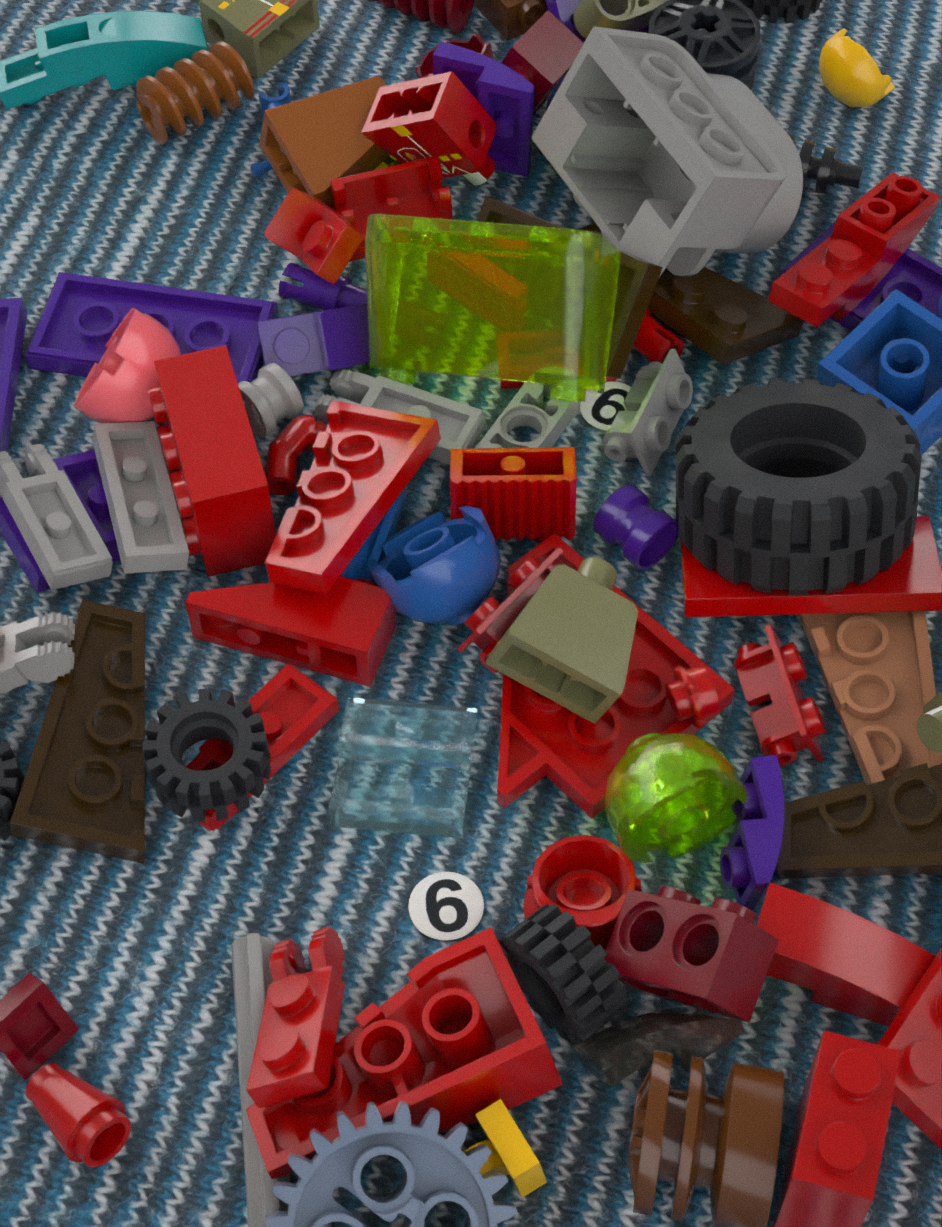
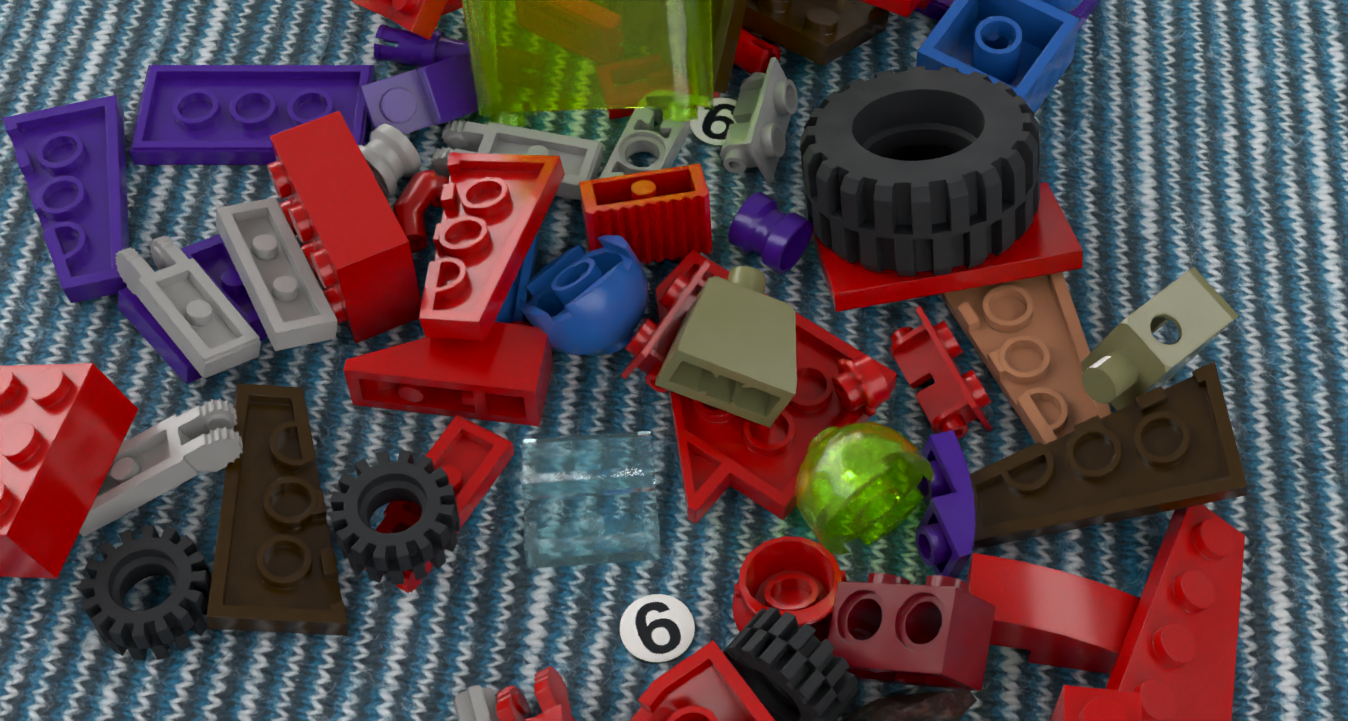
camera: 10 degrees left, 0 degrees up
coral cylinder [74,308,181,424] -> none

